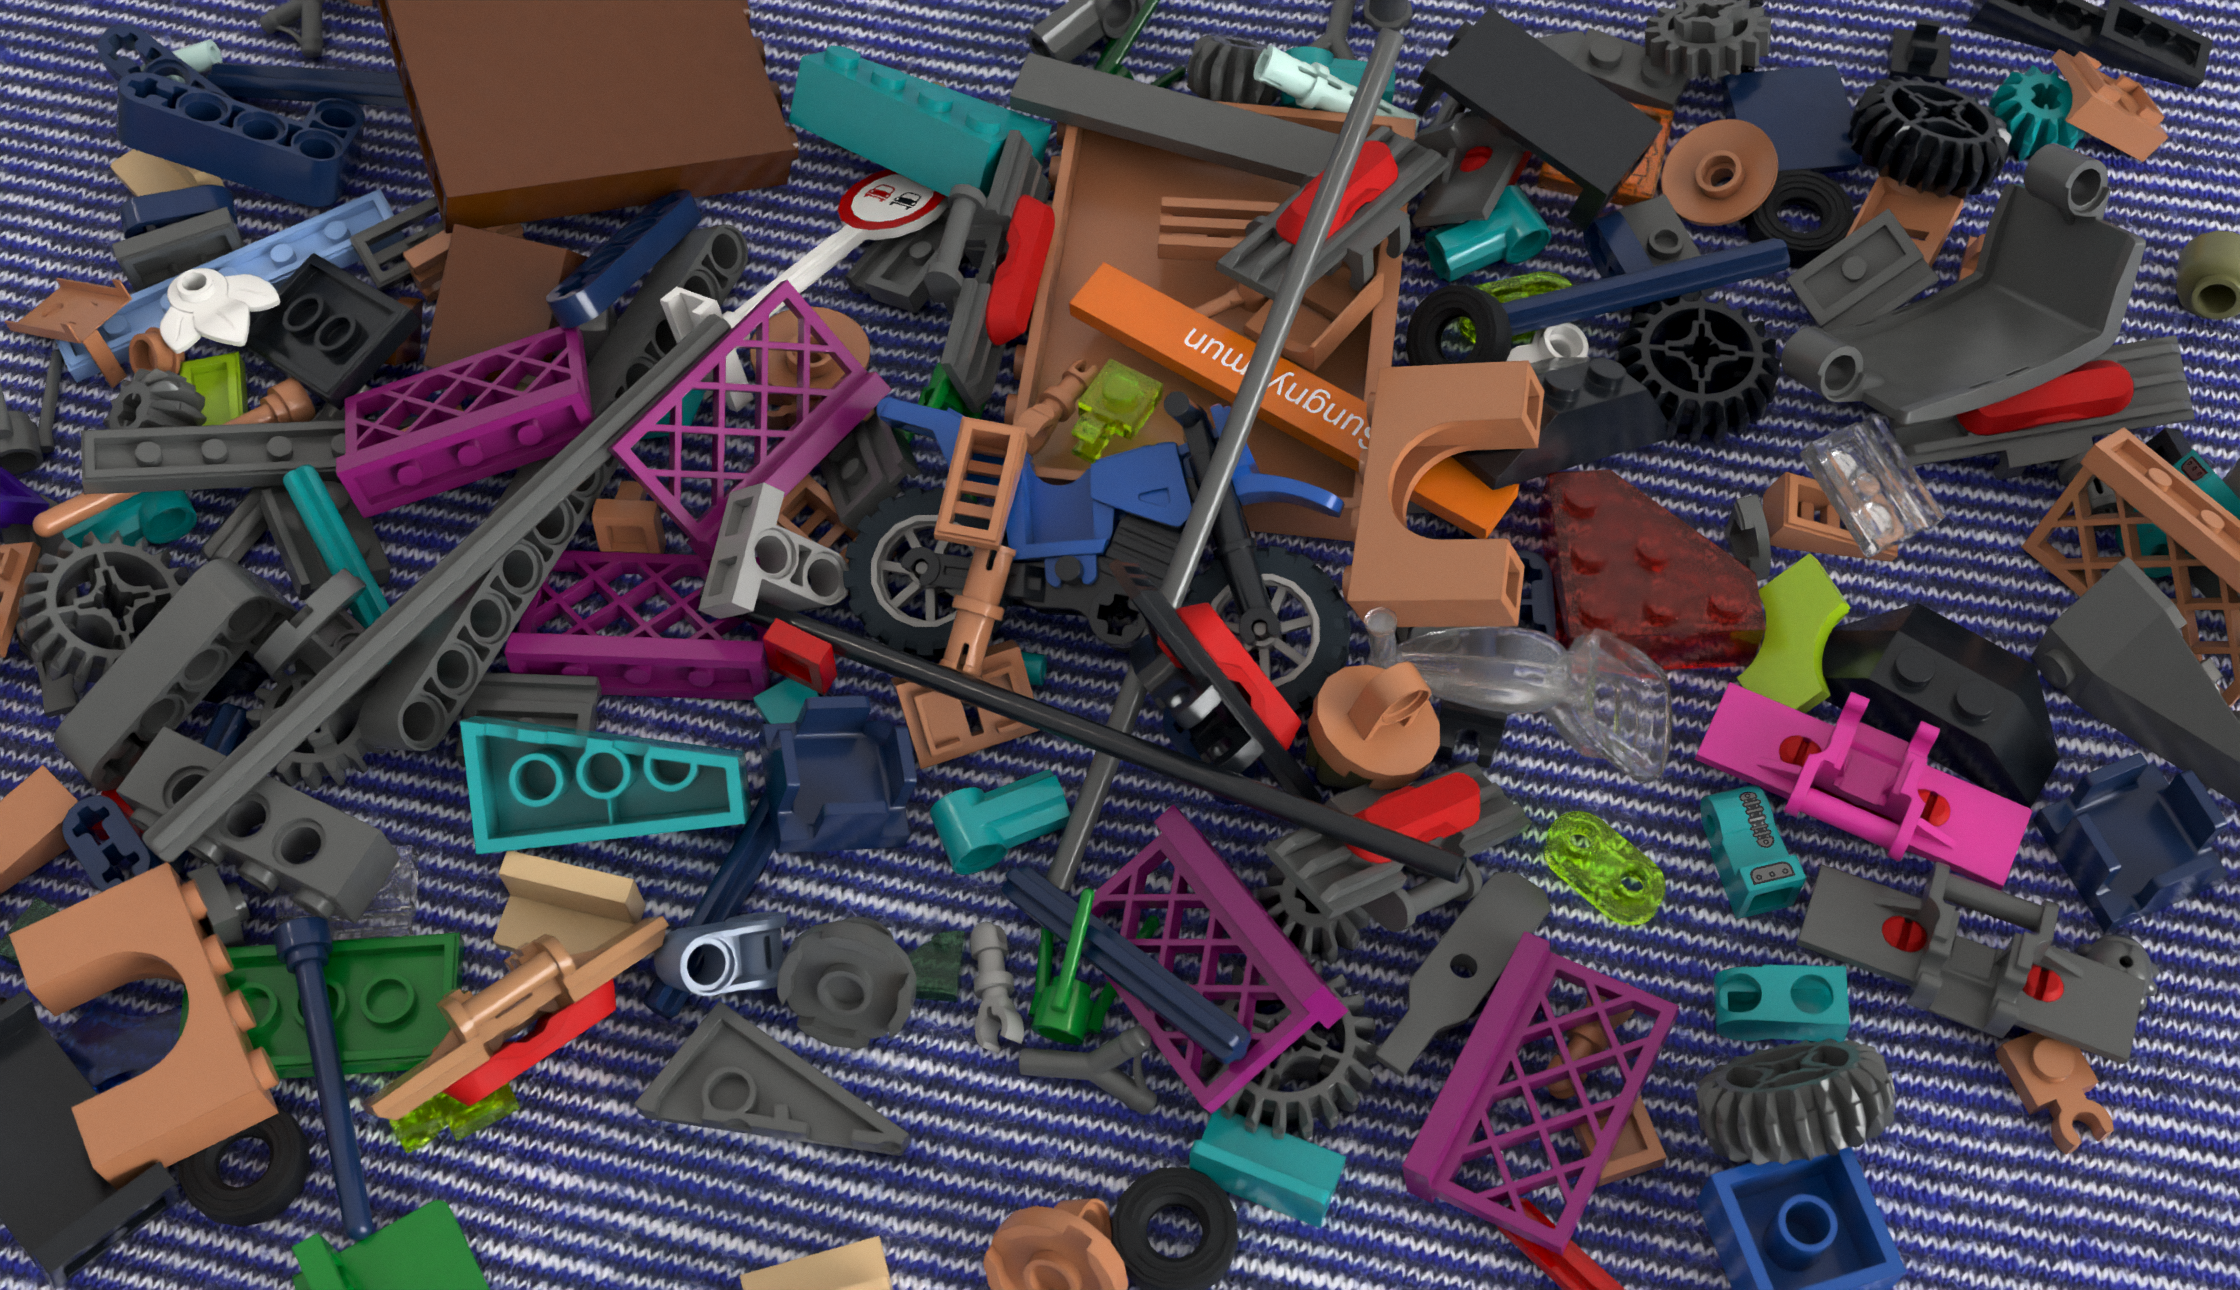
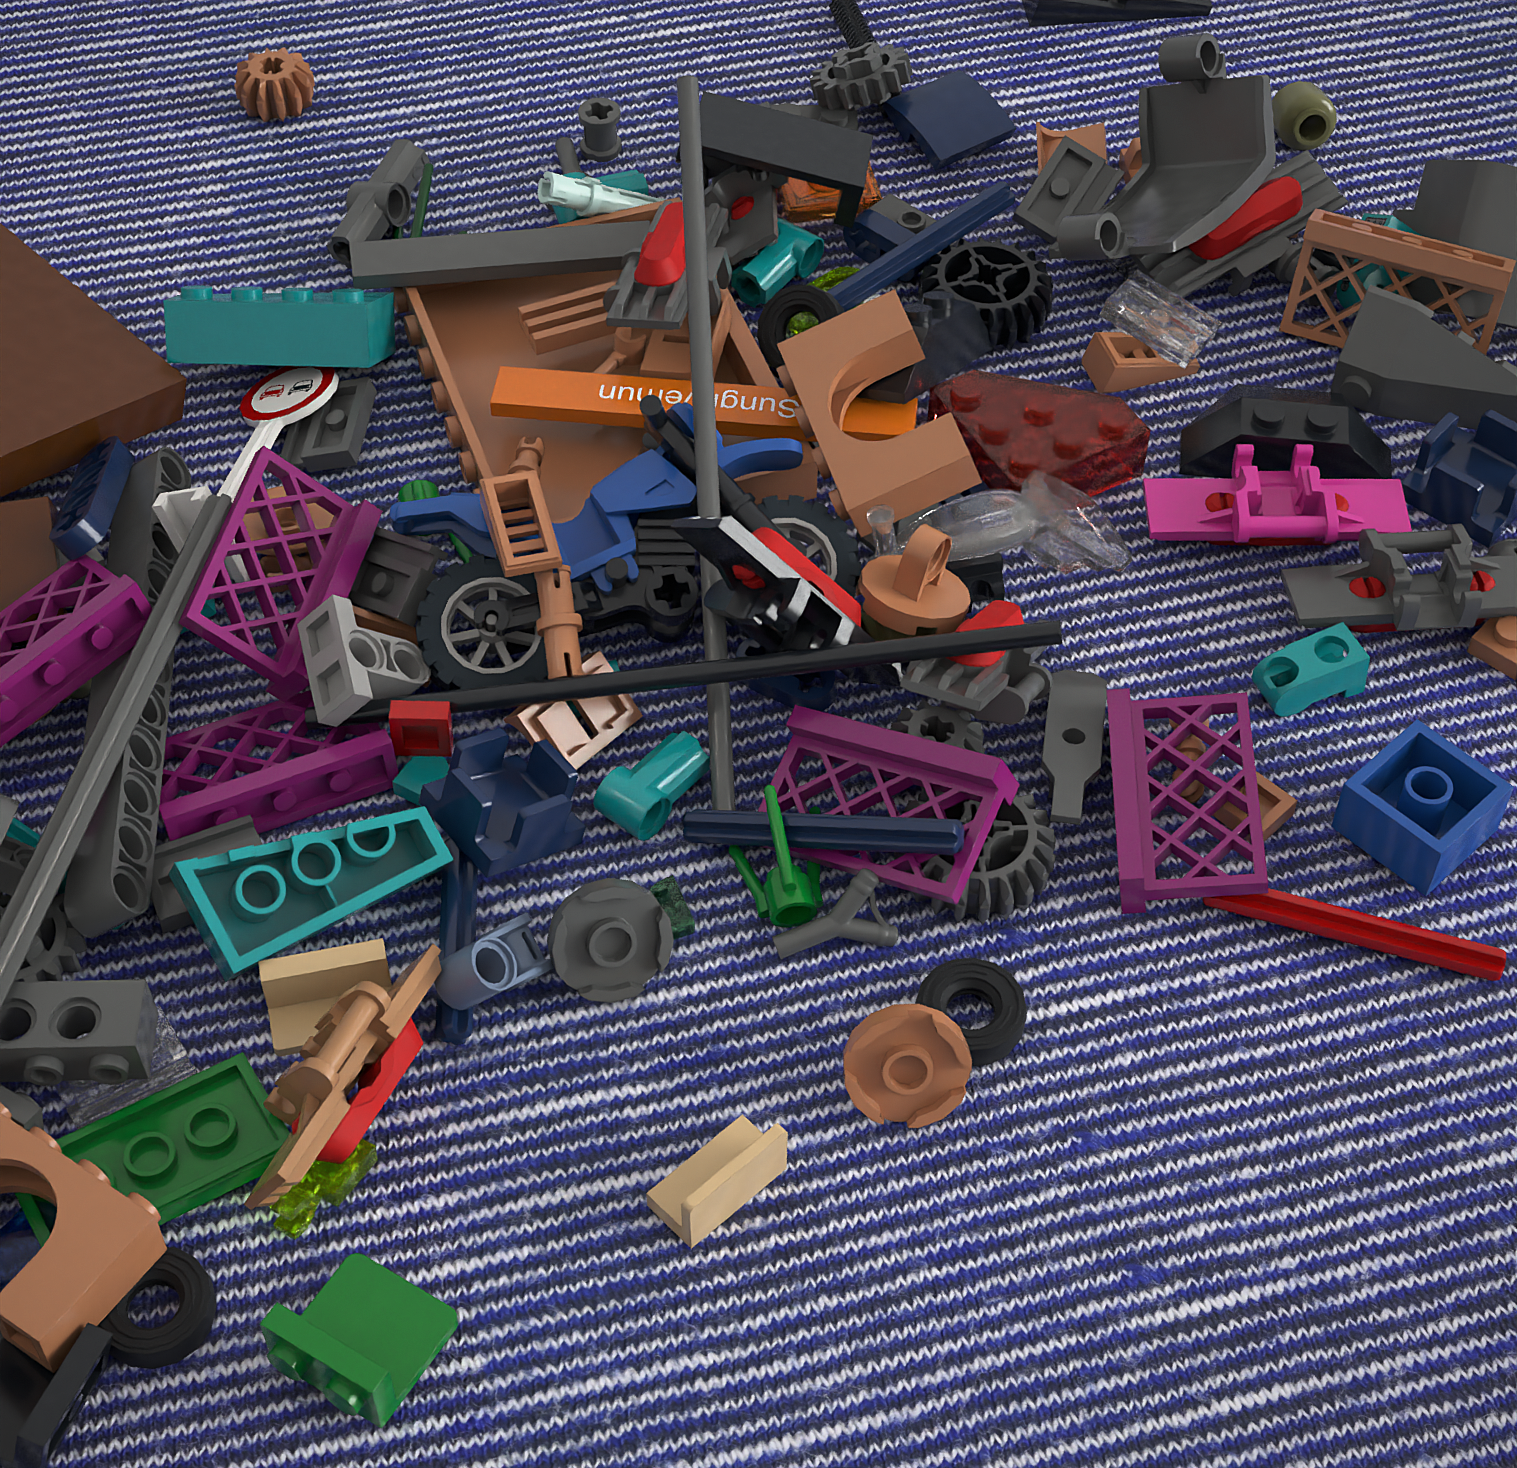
camera: 30 degrees left, 10 degrees down
dark blue piece [273,917,373,1240] -> none
nougat tile [591,481,666,554] -> none
dark grey wing [634,1001,911,1156] -> none
dark grey piece [924,130,1055,413] -> none
light grey piece [970,921,1024,1054] -> none
clear neon green plate [1072,358,1163,464] -> none
dark grey gear [1186,35,1278,106] -> none
teal panel [1189,1107,1346,1228] -> none
clear neon green plate [1544,811,1666,925] -> none
nougat dish [1661,119,1778,227] -> none
dark grey gear [1696,1038,1896,1166] -> none
teal leg [1700,785,1806,919] -> none
dark grey tile [1724,494,1771,583] -> none
lime tile [1737,553,1851,713] -> none
black tyre [1745,169,1854,268] -> none
black gear [1847,76,2012,198] -> none
black tile [1886,19,1951,86] -> none
teal gear [1988,65,2085,162] -> none
nougat piece [2051,49,2169,162] -> none

